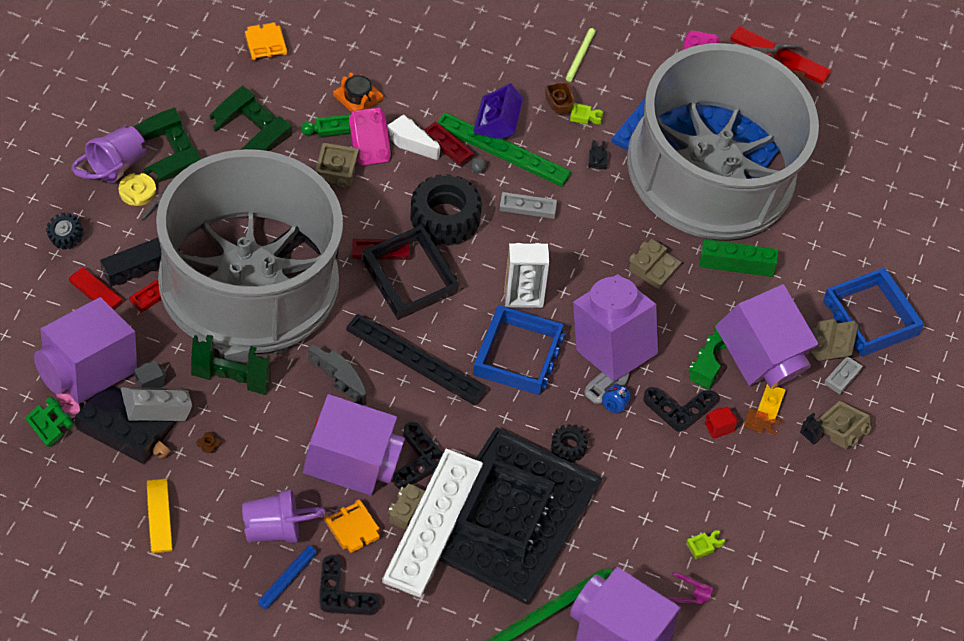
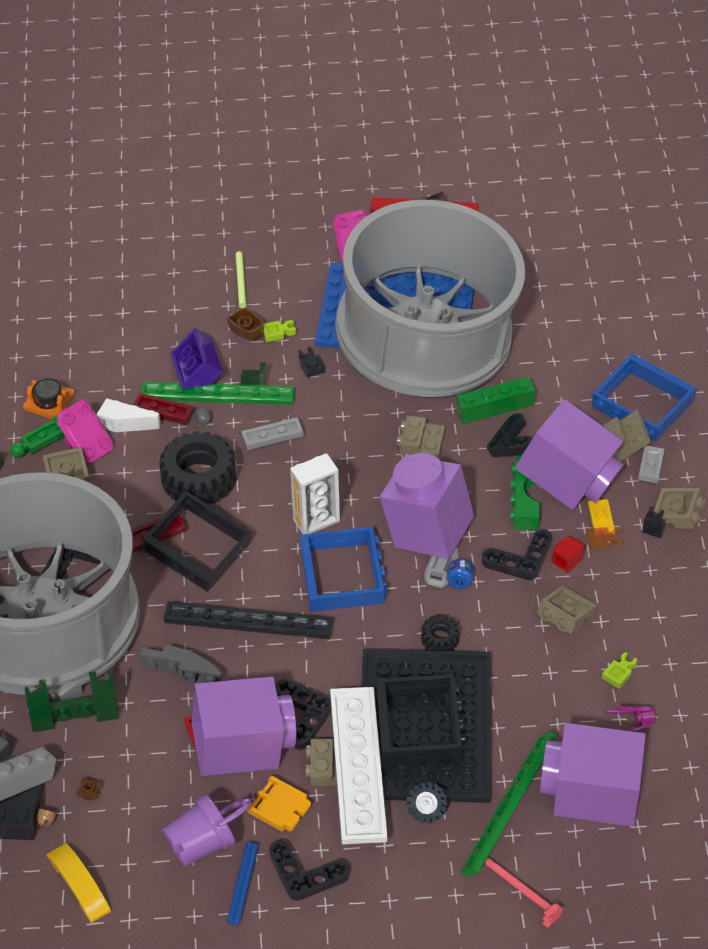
camera: 20 degrees left, 5 degrees down
none -> clear green tile [241,362,266,385]
none -> black wheel [406,781,448,824]
none -> black beam [487,413,532,457]
none -> dark tan plate [537,585,597,634]

